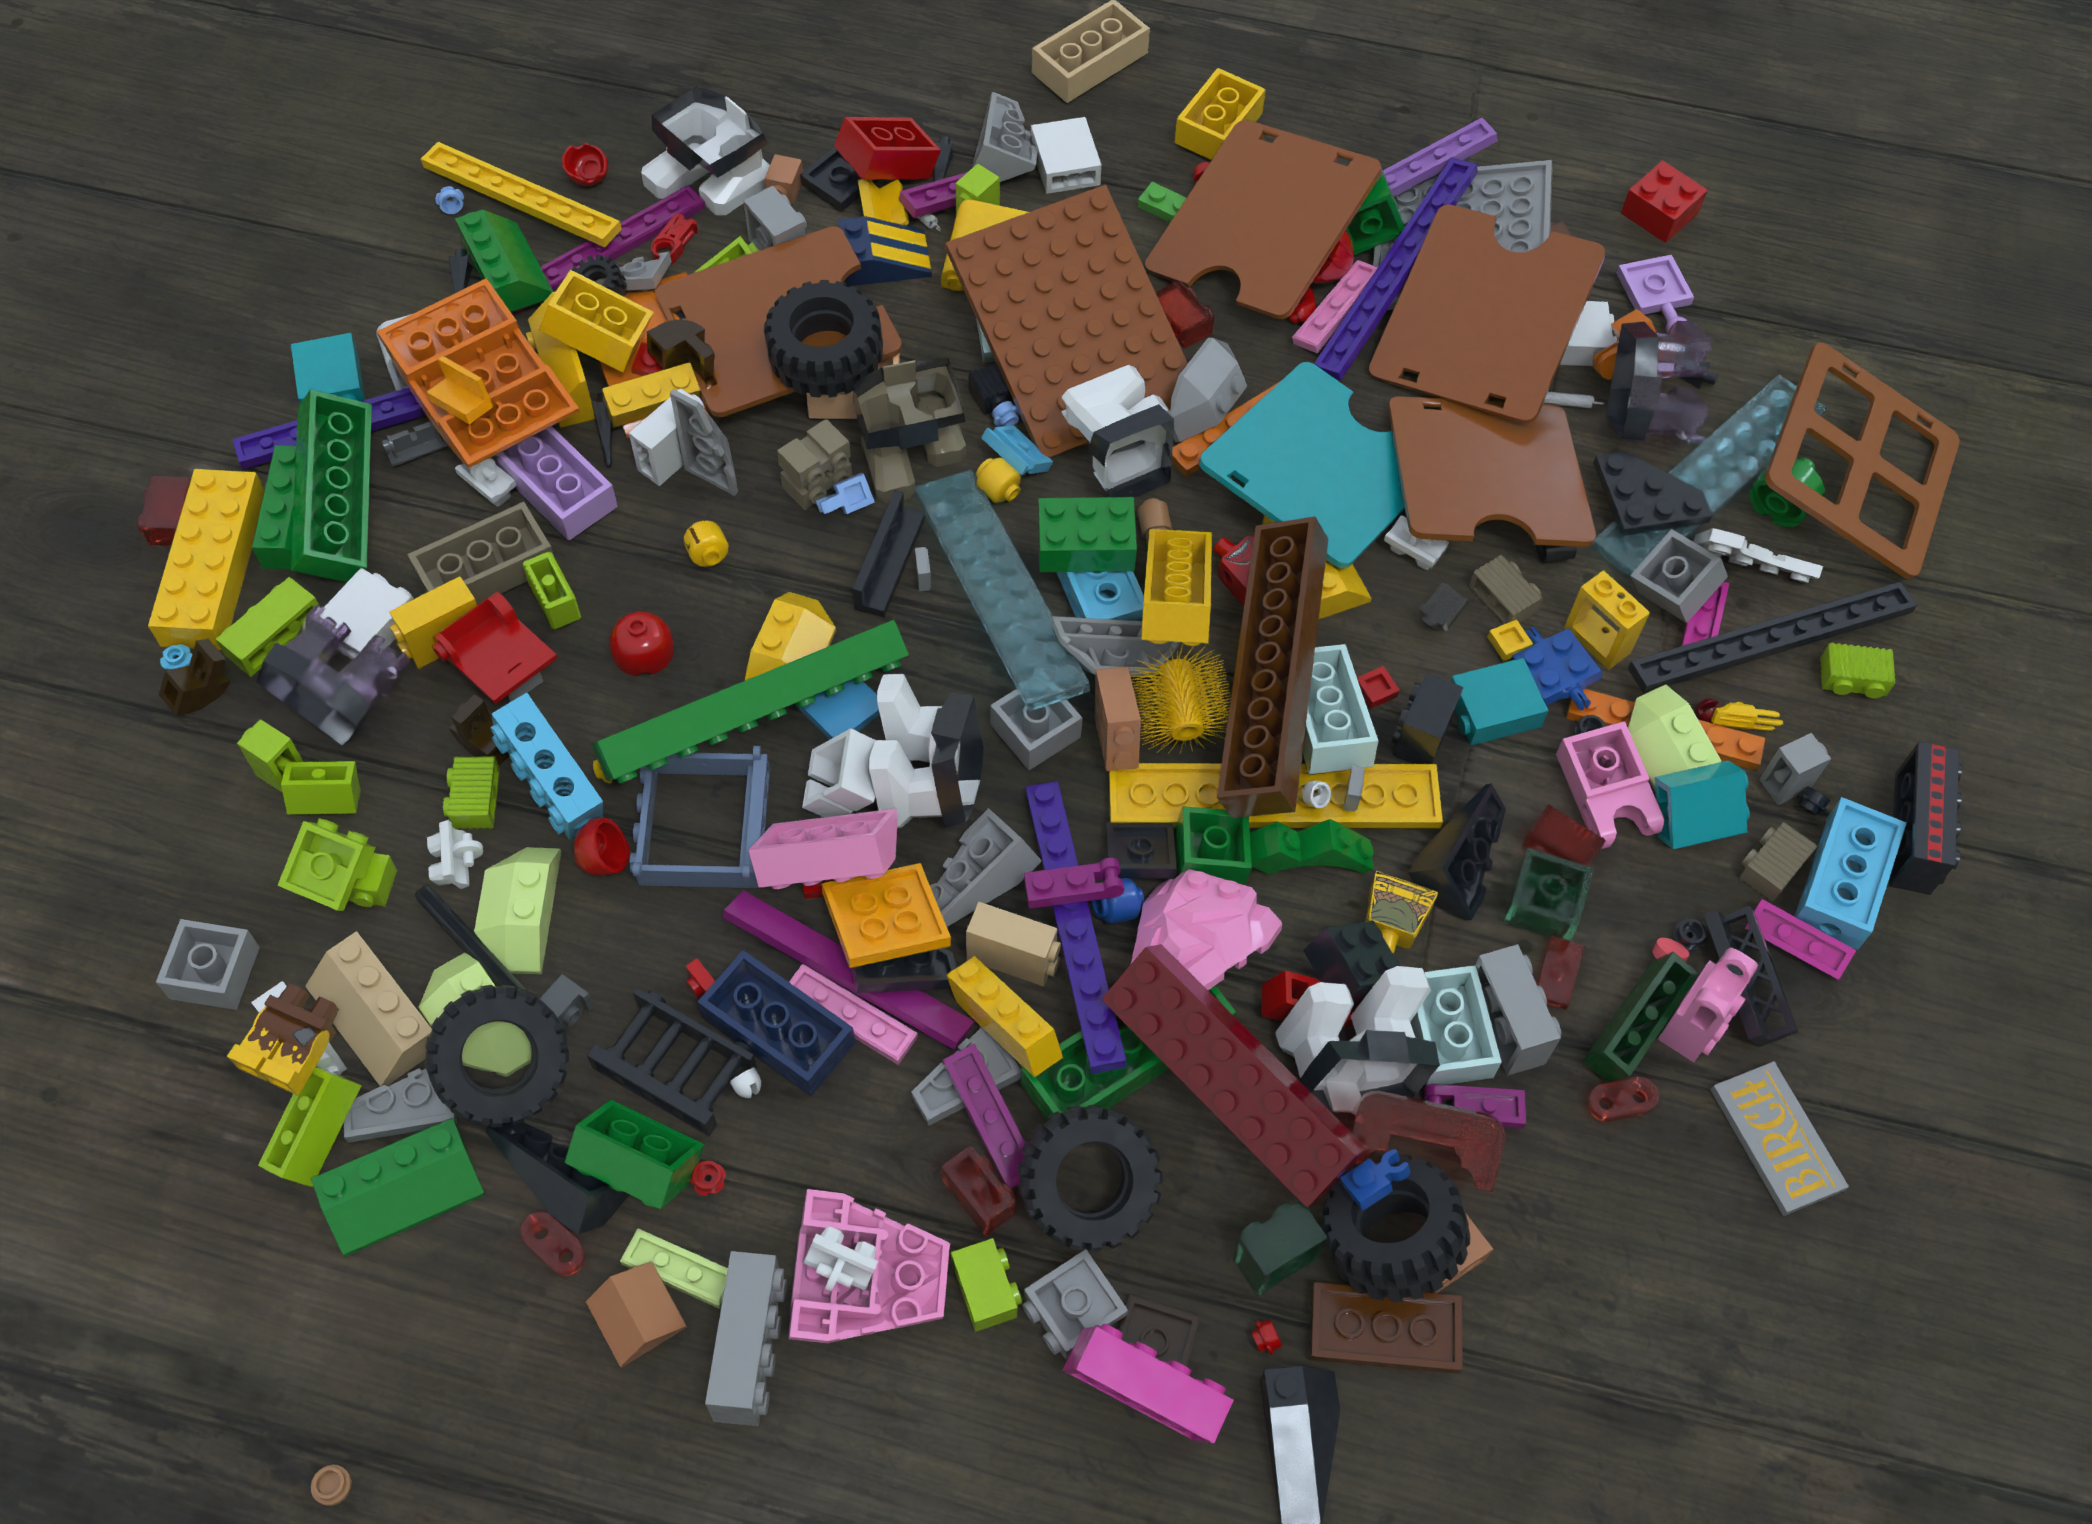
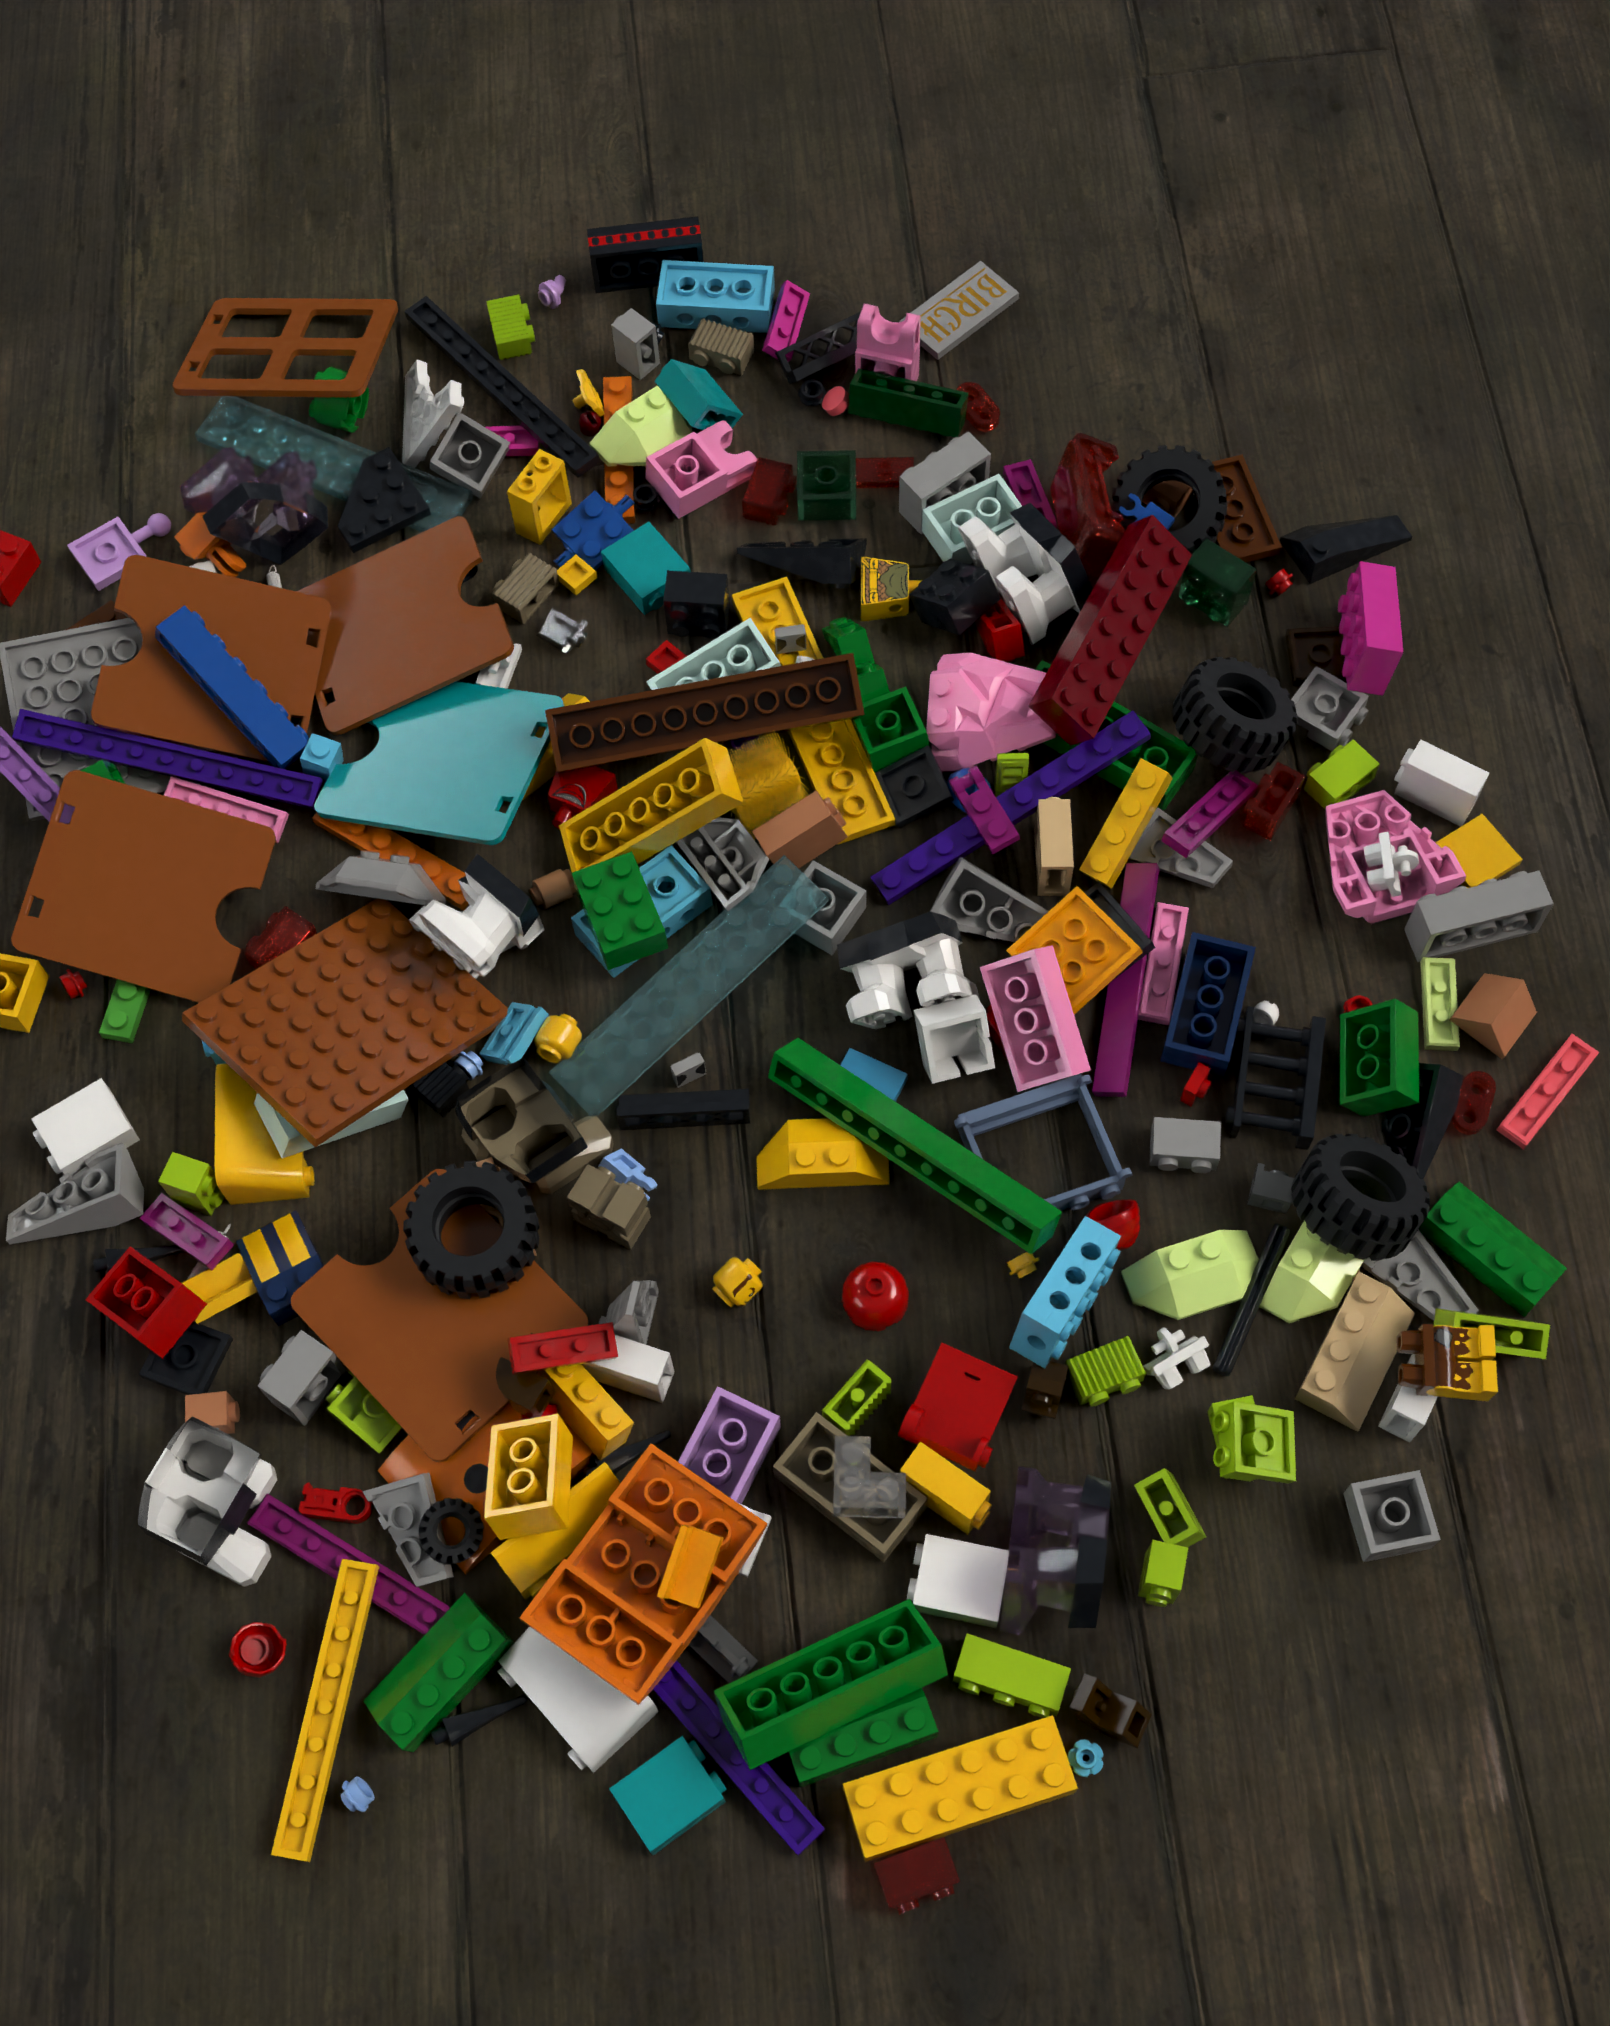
camera: 105 degrees left, 5 degrees up
none -> blue brick [155,605,309,769]
none -> medium azure brick [300,733,344,783]
none -> red plate [507,1322,618,1375]
none -> lavender plate [538,275,566,309]
none -> clear brick [833,1436,906,1518]
none -> lime slope [994,753,1029,797]
none -> light grey brick [1150,1117,1221,1173]
none -> white brick [1394,739,1489,826]
none -> yellow tile [1436,814,1523,888]
none -> coral tile [1496,1034,1599,1150]

